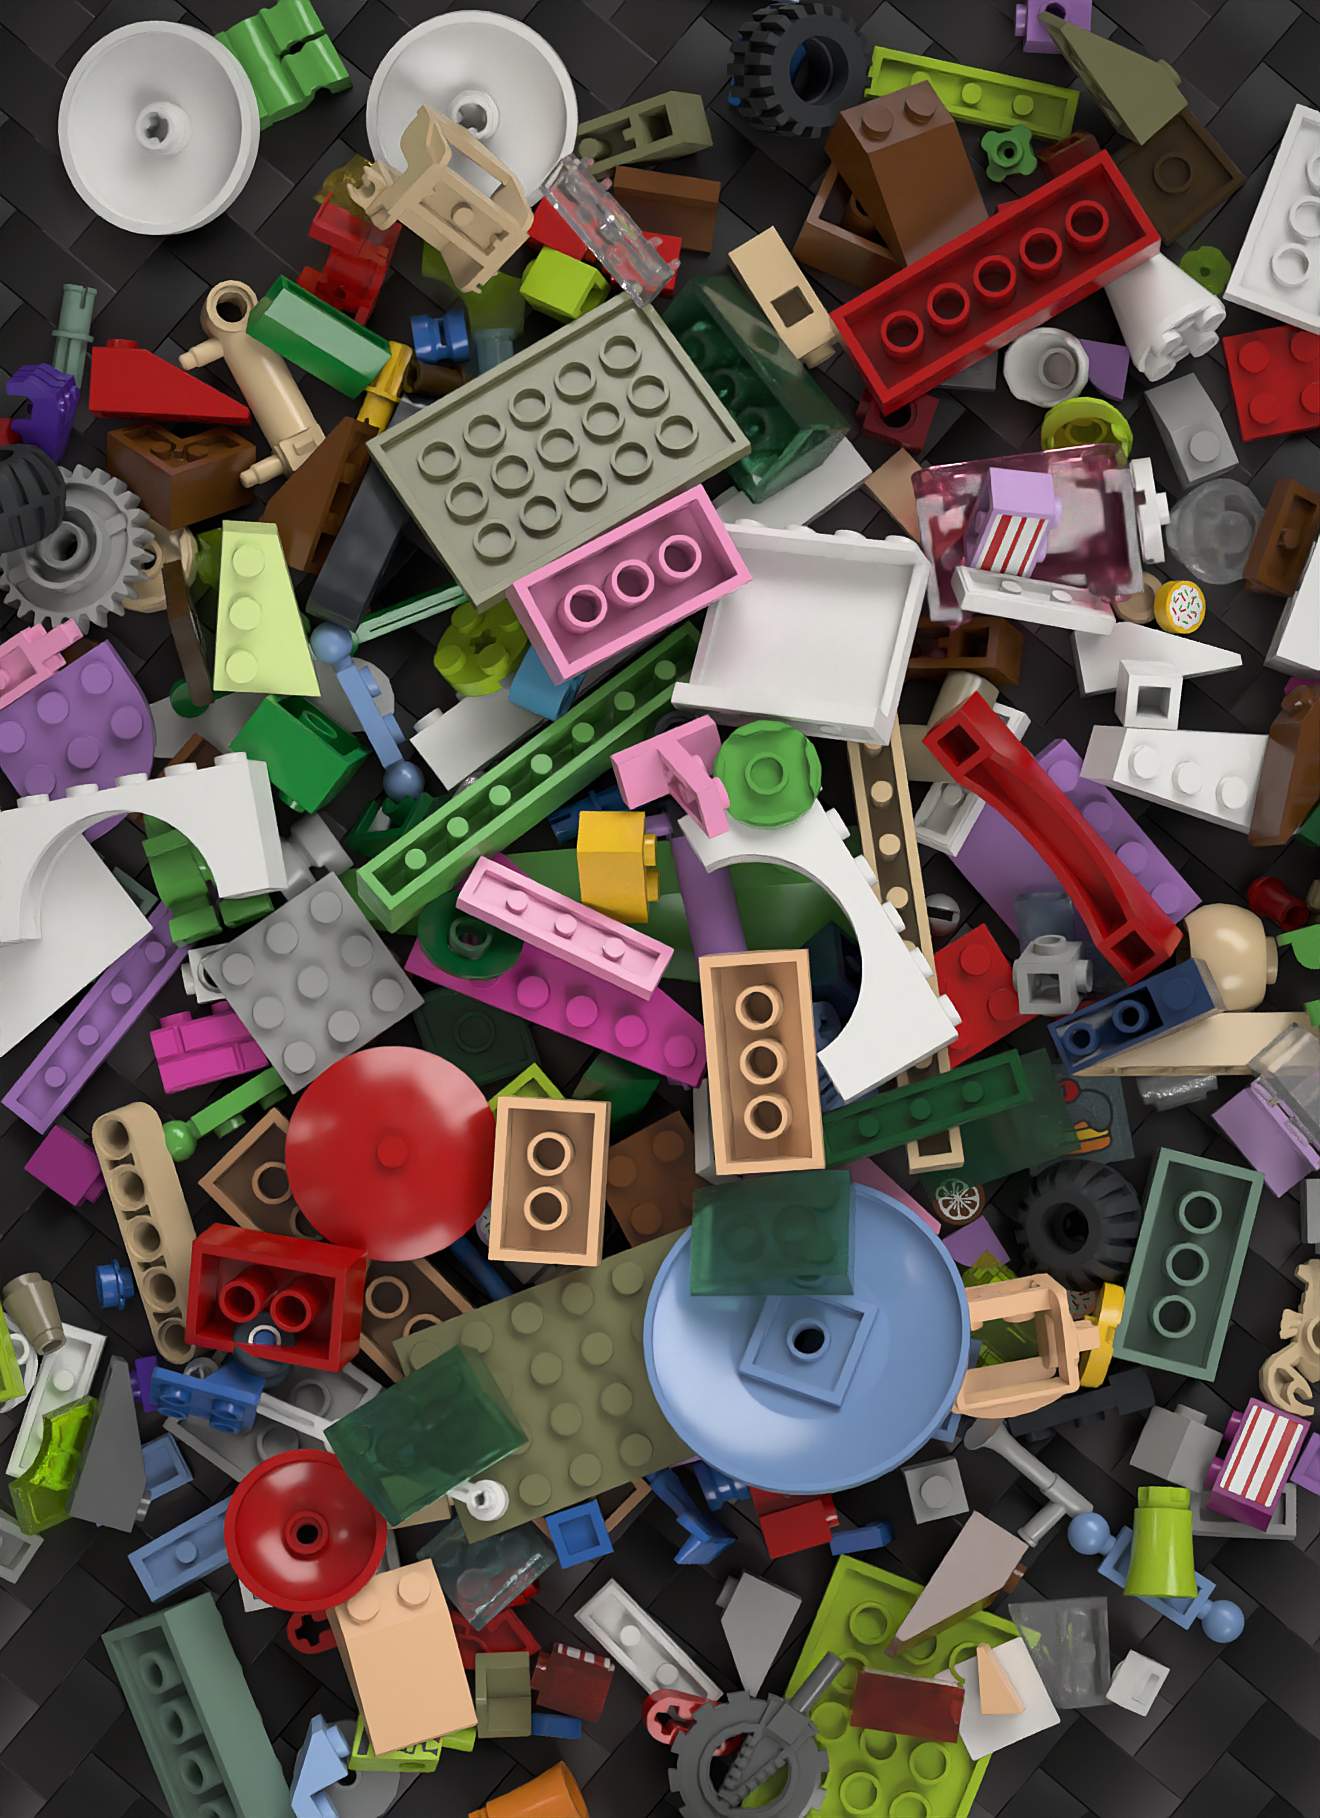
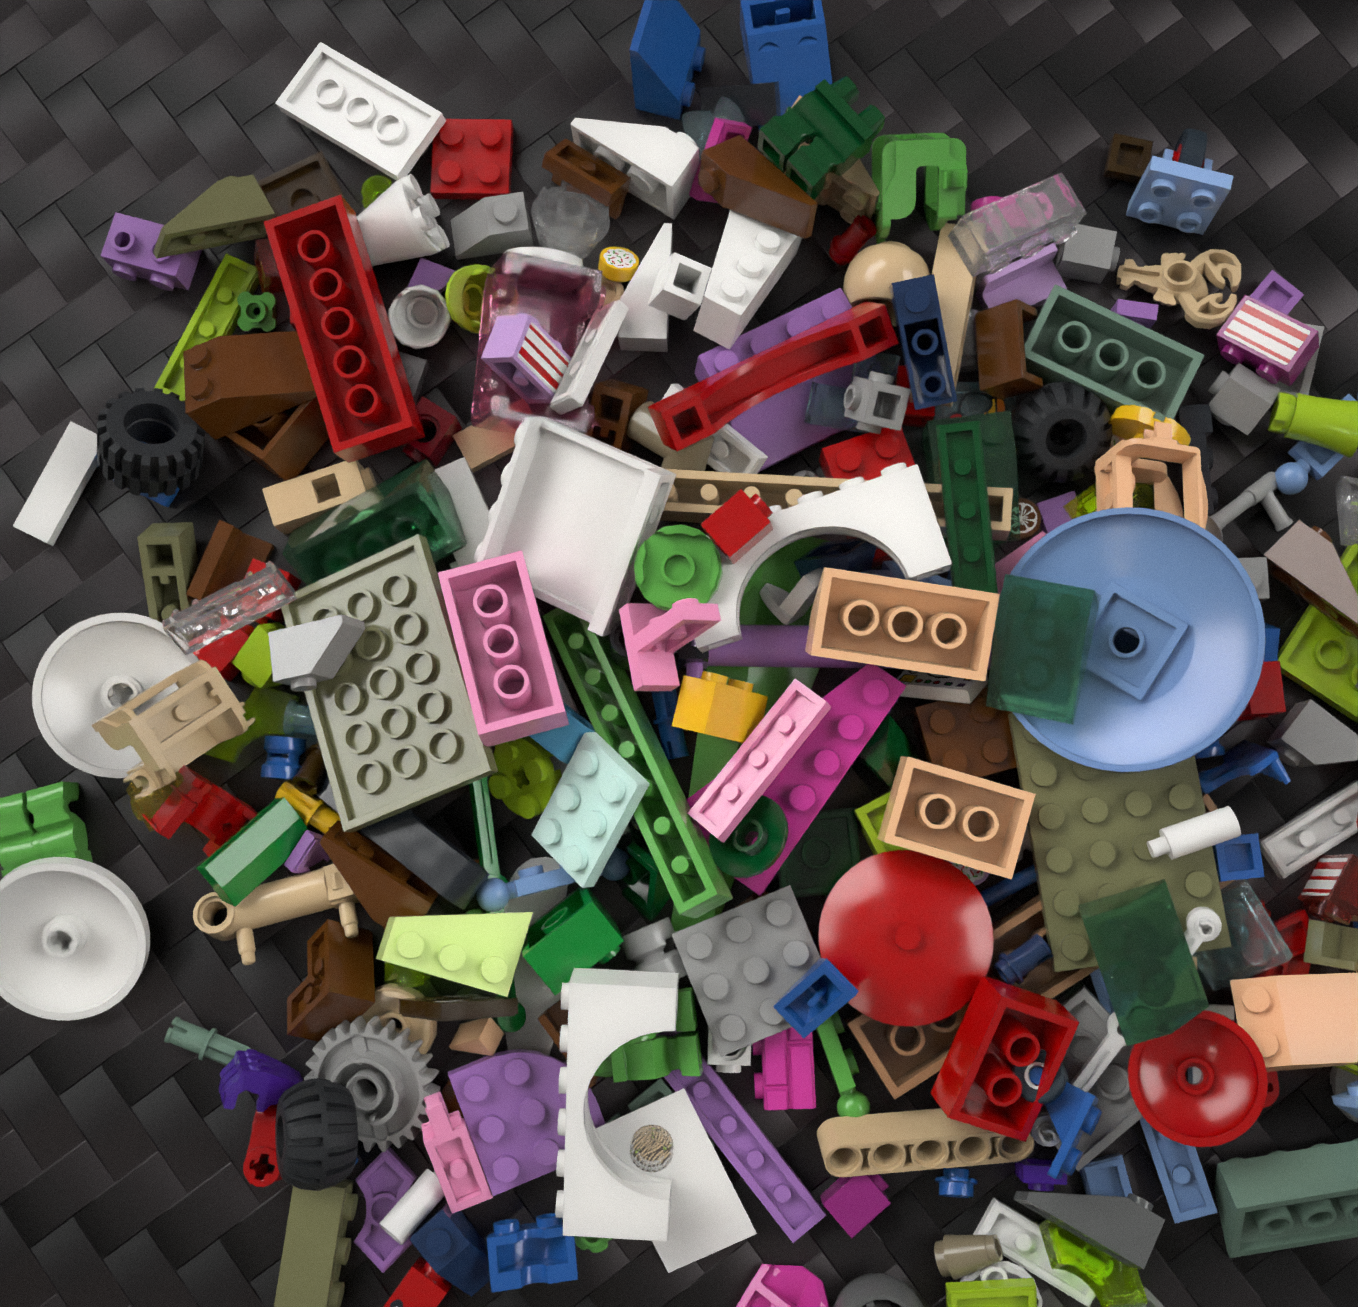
camera: 65 degrees left, 5 degrees down
red slope [89,339,252,426] -> none
none -> slope [268,615,365,691]
none -> medium lavender tile [284,830,331,873]
none -> light nougat piece [449,1018,504,1056]
none -> light aqua plate [532,732,650,888]
none -> clear tile [630,1125,674,1172]
none -> red brick [700,489,773,564]
none -> white tile [759,568,823,625]
none -> blue slope [773,958,859,1038]
none -> reddish brown panel [975,299,1043,400]
none -> dark blue pin [994,934,1053,985]
none -> medium lavender plate [1111,299,1159,329]
none -> white cylinder [1147,806,1241,860]

